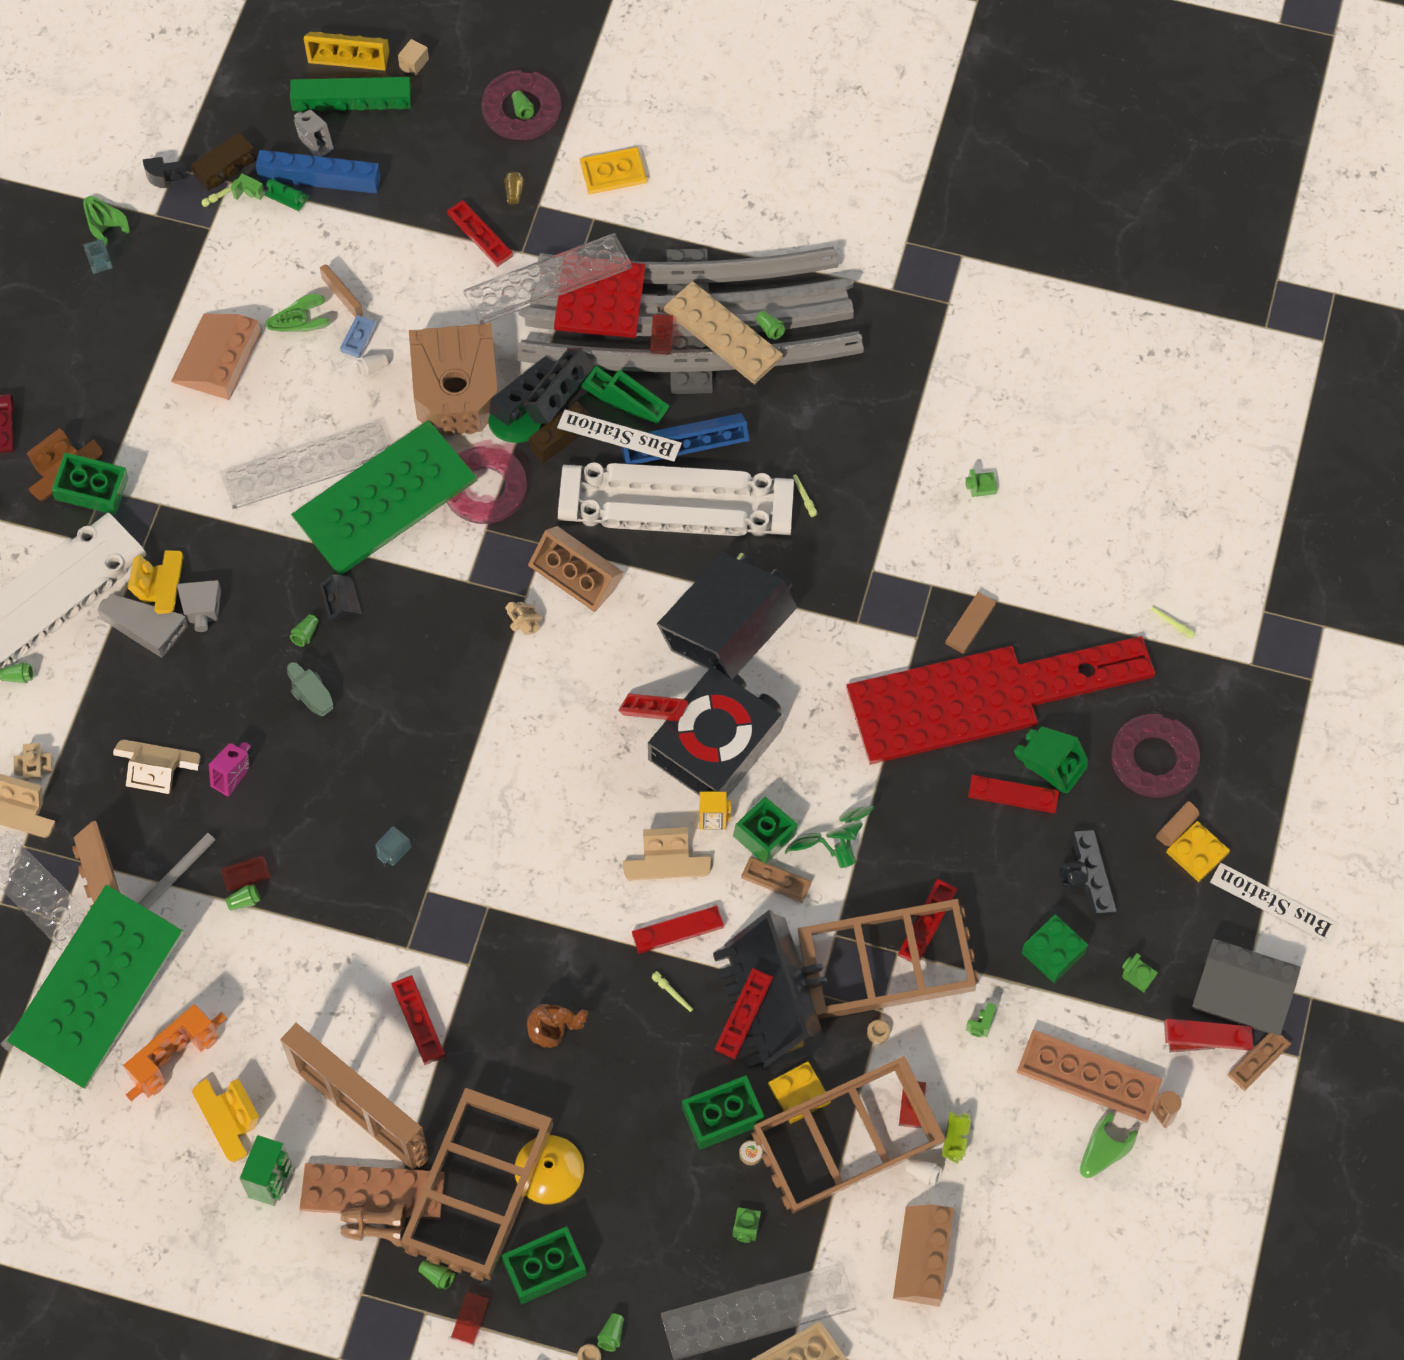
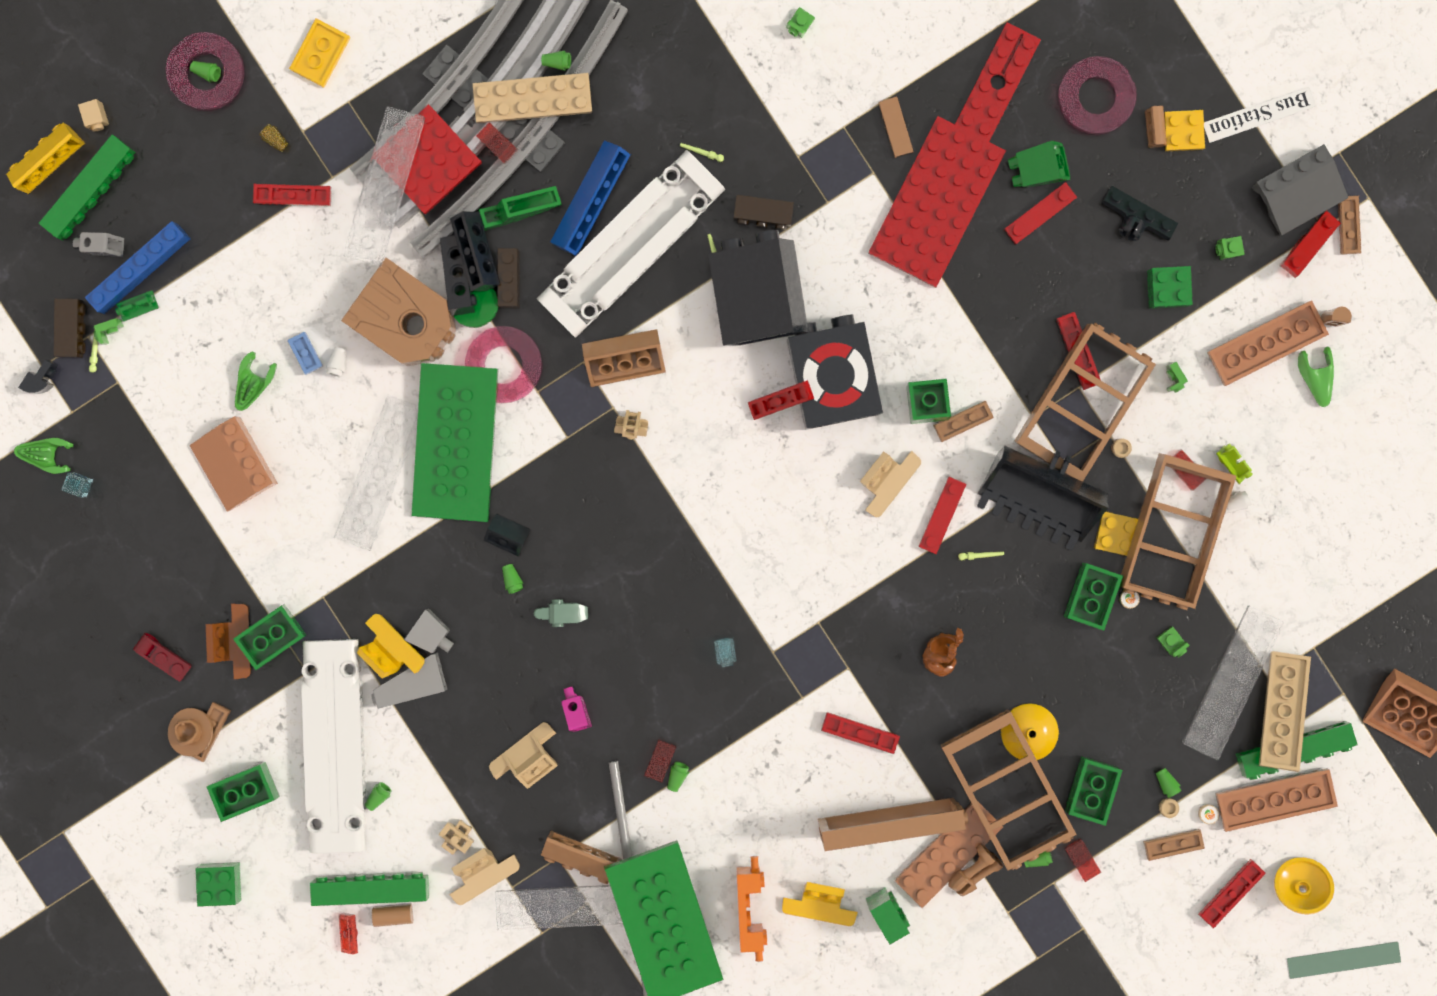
camera: 50 degrees left, 25 degrees up
medium nougat tile [320,264,363,317] -> none
white sticker [557,410,682,461] -> none
yellow brick [699,792,731,829] -> none
red plate [715,968,774,1060] -> none
green plant [785,805,875,868] -> none
medium nougat slope [893,1204,954,1307] -> none
none -> dark brown brick [733,195,794,230]

